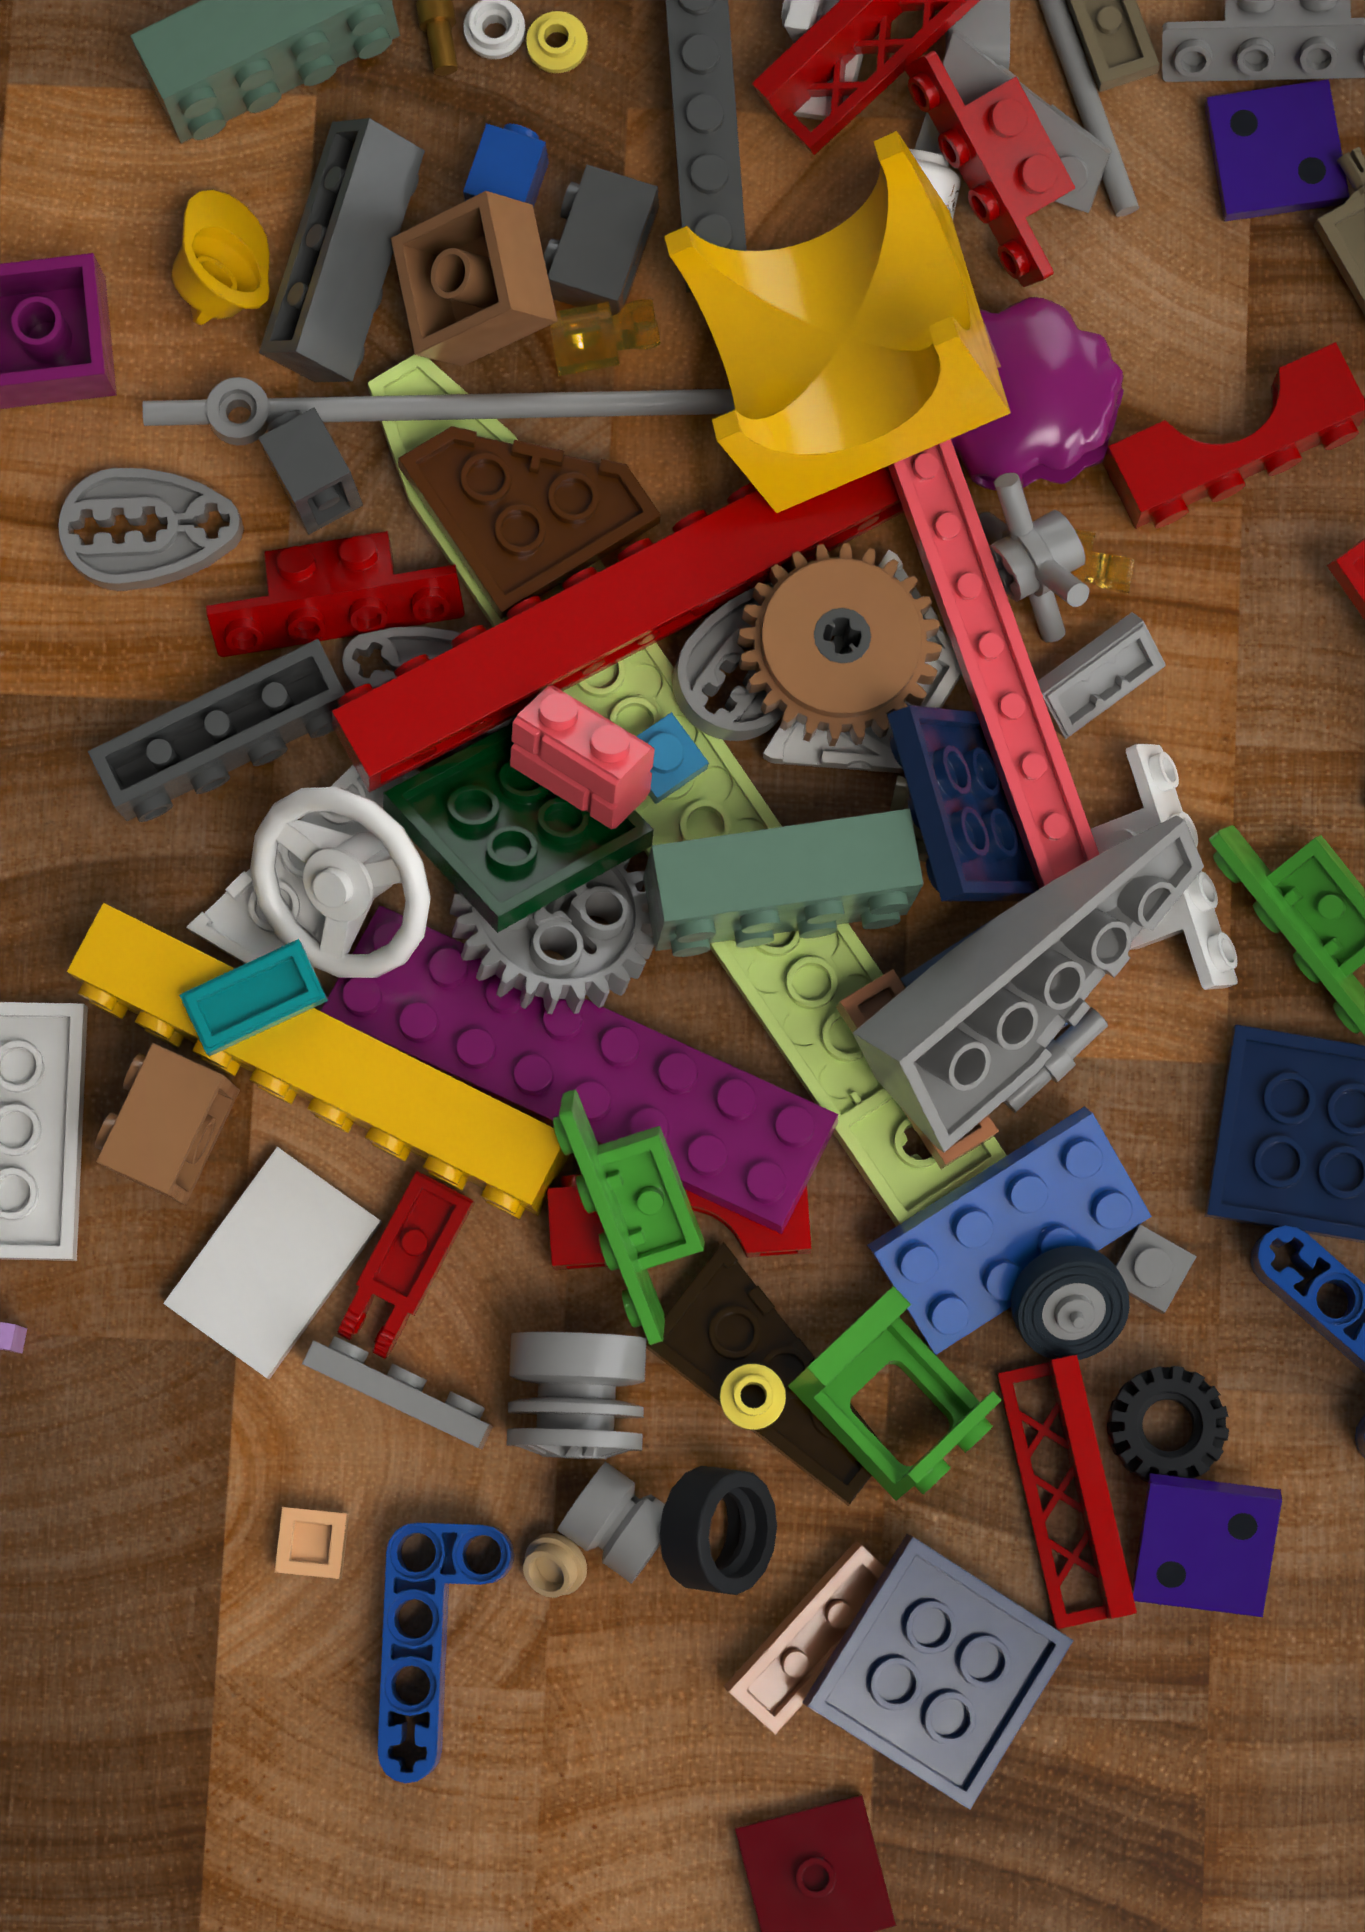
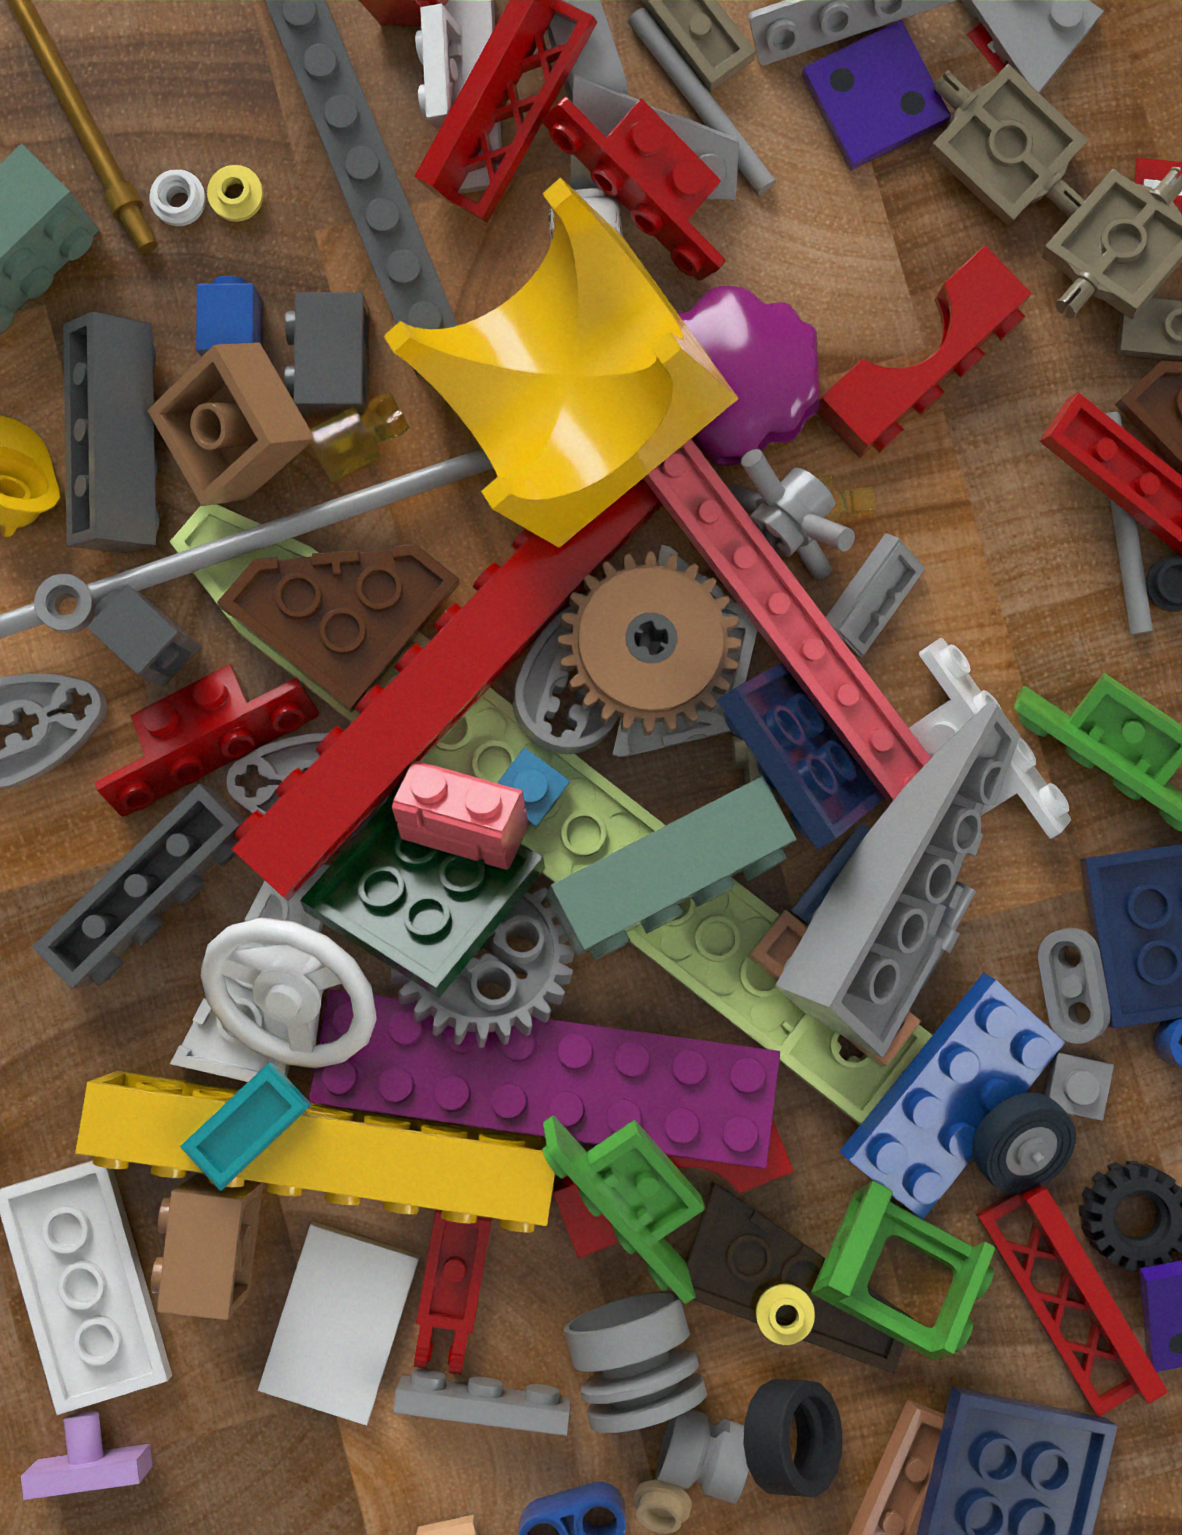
camera: 20 degrees left, 5 degrees up
none -> light grey plate [1038,928,1111,1044]

